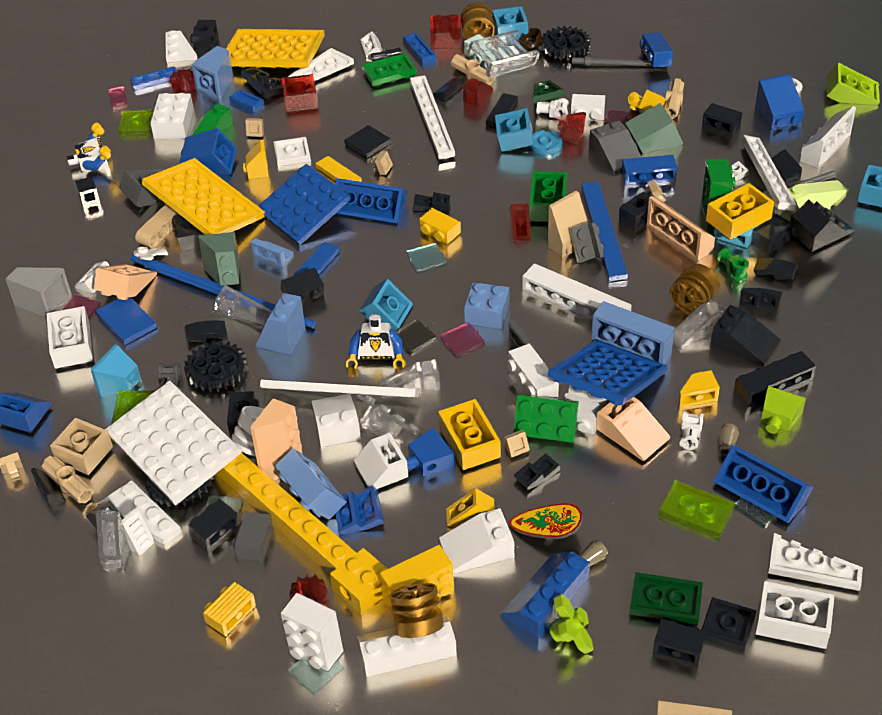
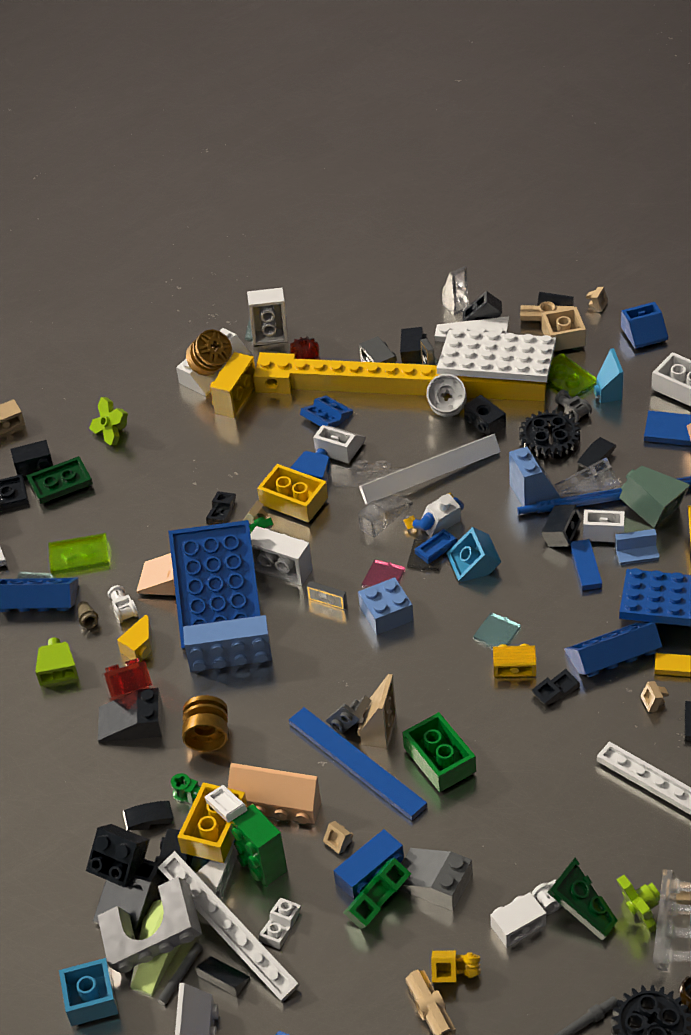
camera: 145 degrees right, 0 degrees up
white slope [120,508,154,555] -> none
yellow brick [203,582,256,636] -> none
light nougat slope [250,399,302,481] -> none
medium blue brick [275,448,347,520] -> none
white slope [311,394,361,447] -> none
white slope [439,508,514,574] -> none
yellow slope [446,488,495,527] -> none
clear red slope [463,78,493,107] -> none
black tile [486,93,518,127] -> none
dark azure brick [495,108,534,152] -> none
blue slope [501,551,590,639] -> none
clear red slope [509,203,531,240] -> none
shield [509,503,583,539] -> none
white brick [522,263,631,320] -> none
dark azure tile [530,130,562,155] -> none
clear red slope [557,112,586,144] -> none
dark tan cone [579,540,608,567] -> none
clear pink piece [603,109,637,129] -> none
black brick [619,191,651,230] -> none
sand green slope [625,103,683,153] -> none
clear slope [673,299,726,350] -> none
black brick [702,103,742,136] -> none
black brick [734,351,816,407] -> none
black slope [739,288,783,310] -> none
none -> light grey arch [98,876,202,973]
none -> clear red brick [101,658,152,698]
none -> white tile [205,785,247,823]
none -> green arch [343,858,412,929]
none -> blue tile [415,529,457,564]
none -> dark grey tile [420,338,435,365]
none -> white slope [583,509,625,542]
none -> lime plant [616,874,663,934]

